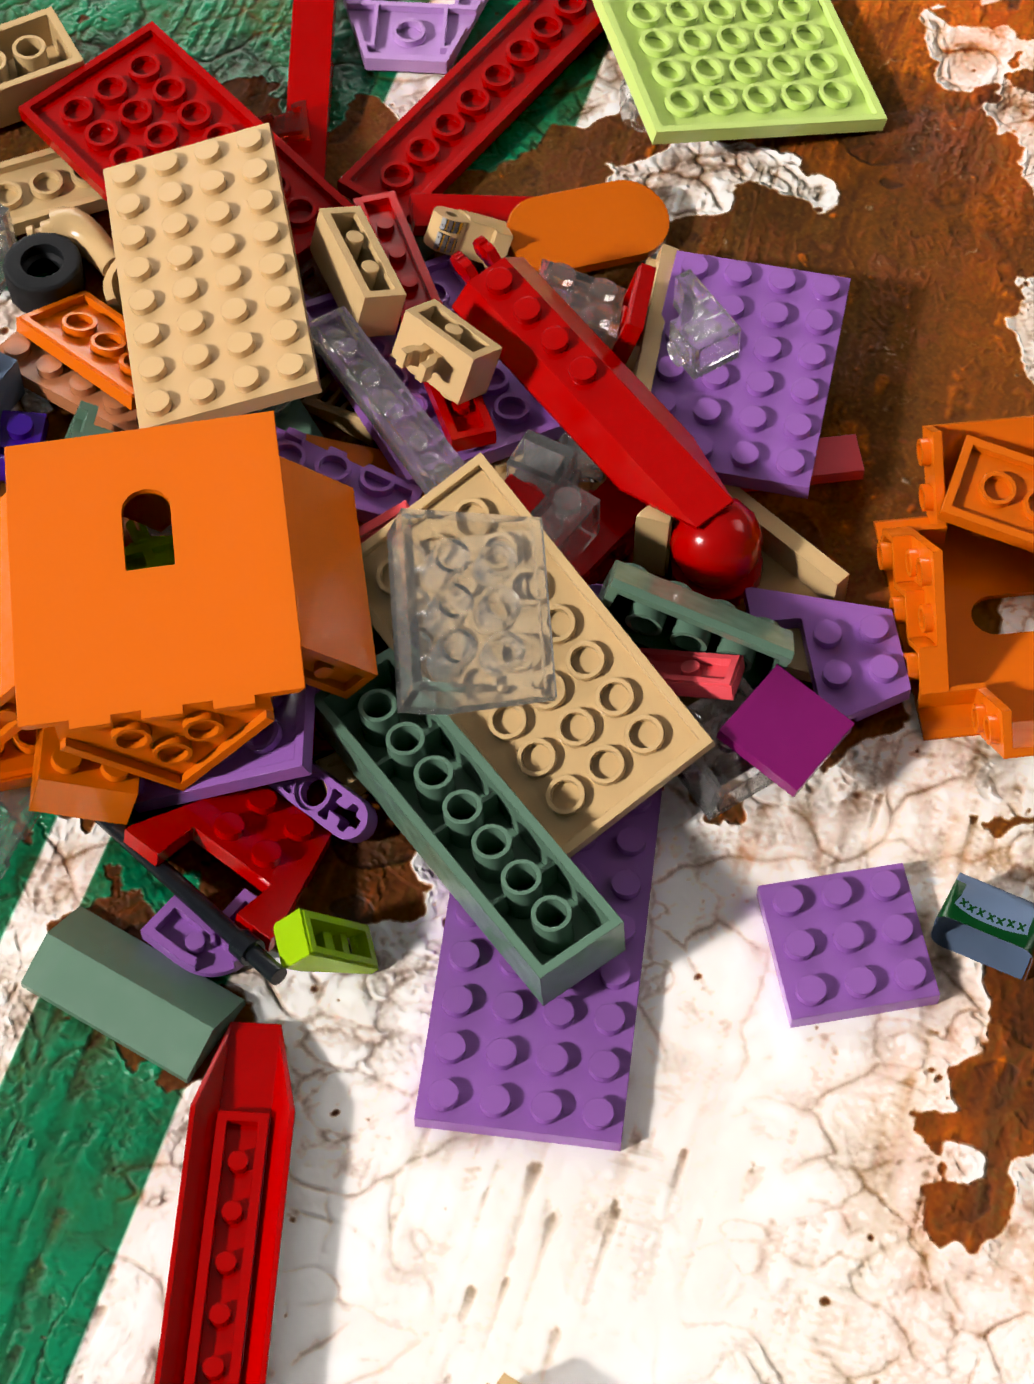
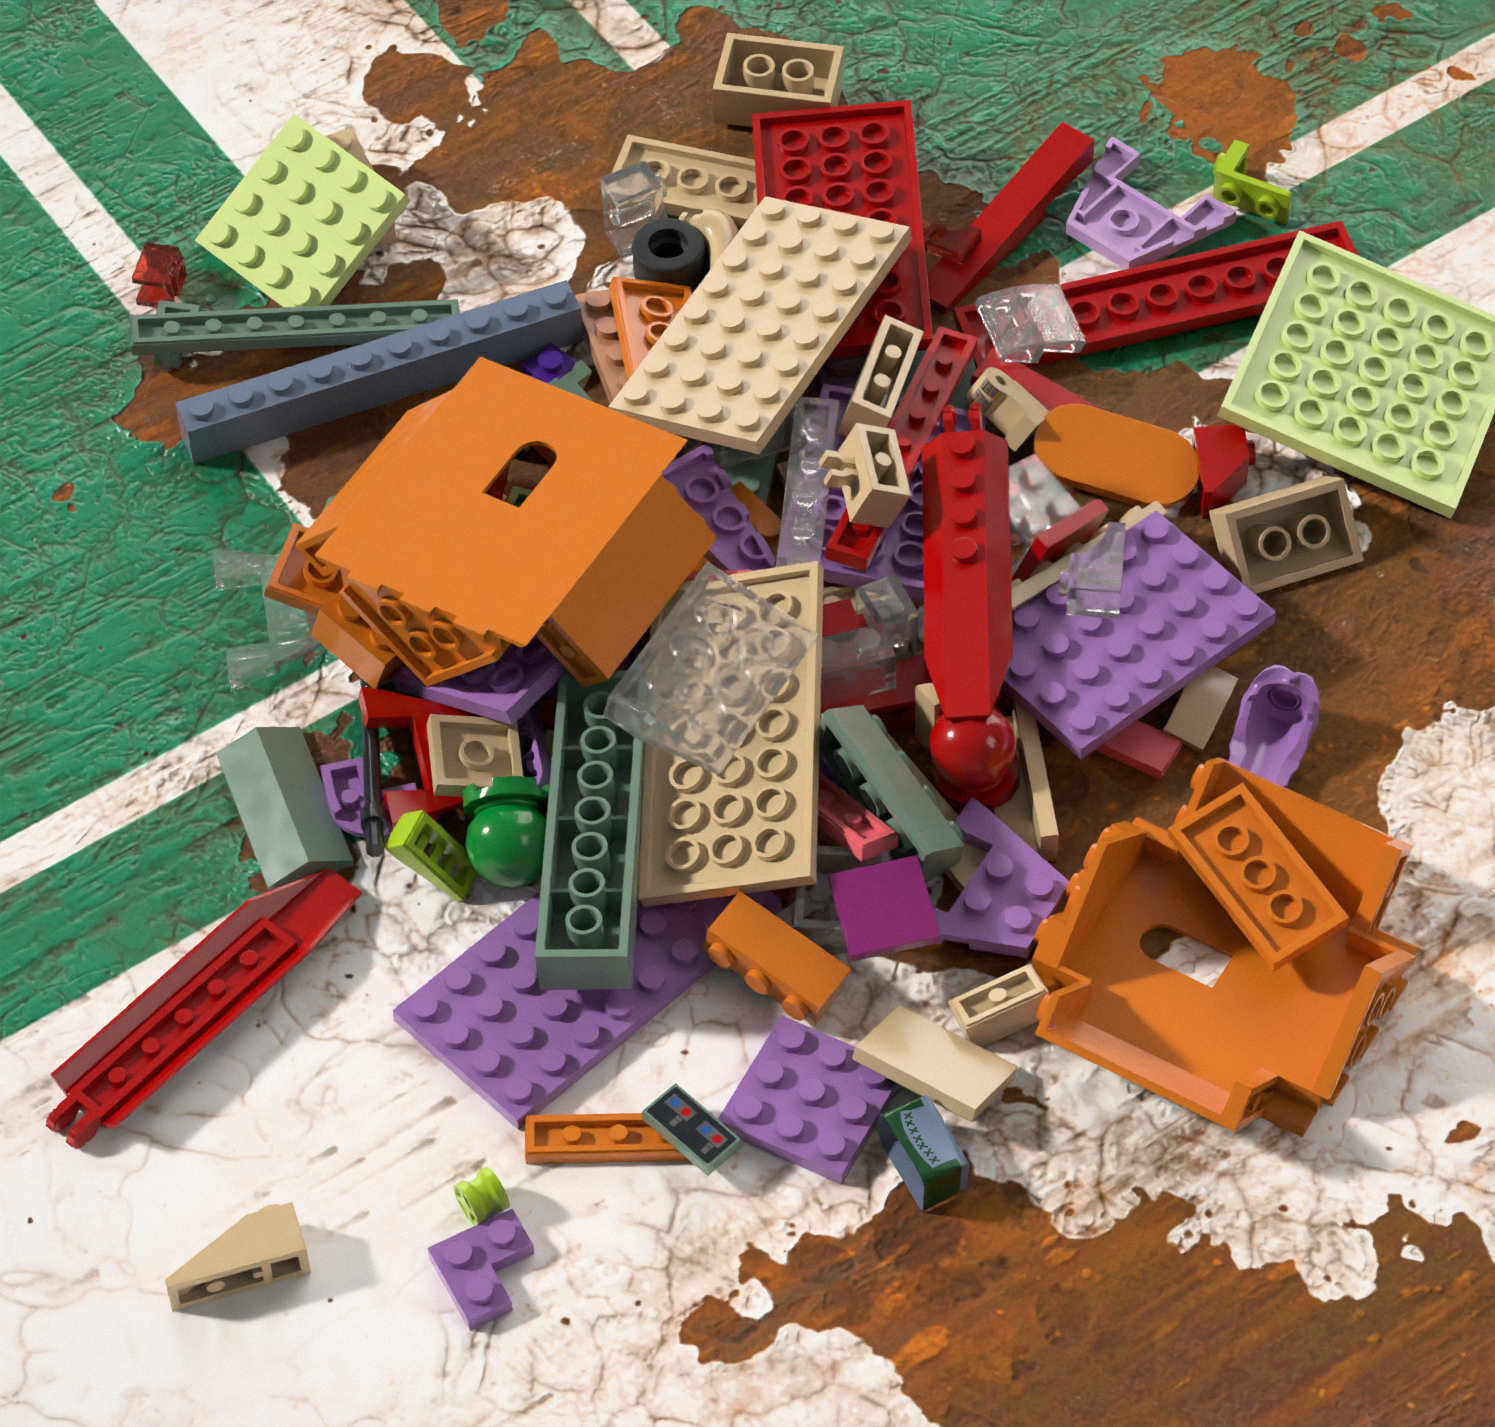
camera: 40 degrees right, 5 degrees down
none -> tan plate [427,714,523,797]
none -> medium lavender plate [427,1208,534,1331]
none -> lime wheel [453,1166,510,1225]
none -> green tile [463,776,550,889]
none -> orange tile [525,1112,712,1164]
none -> tile [642,1083,741,1176]
none -> orange brick [703,891,851,1027]
none -> tan tile [852,1005,1018,1122]
none -> tan slope [948,964,1049,1048]
none -> clear slope [975,283,1086,363]
none -> tan slope [1163,666,1238,753]
none -> red slope [1192,424,1256,519]
none -> tan slope [1209,476,1364,594]
none -> medium lavender hair [1228,665,1320,788]

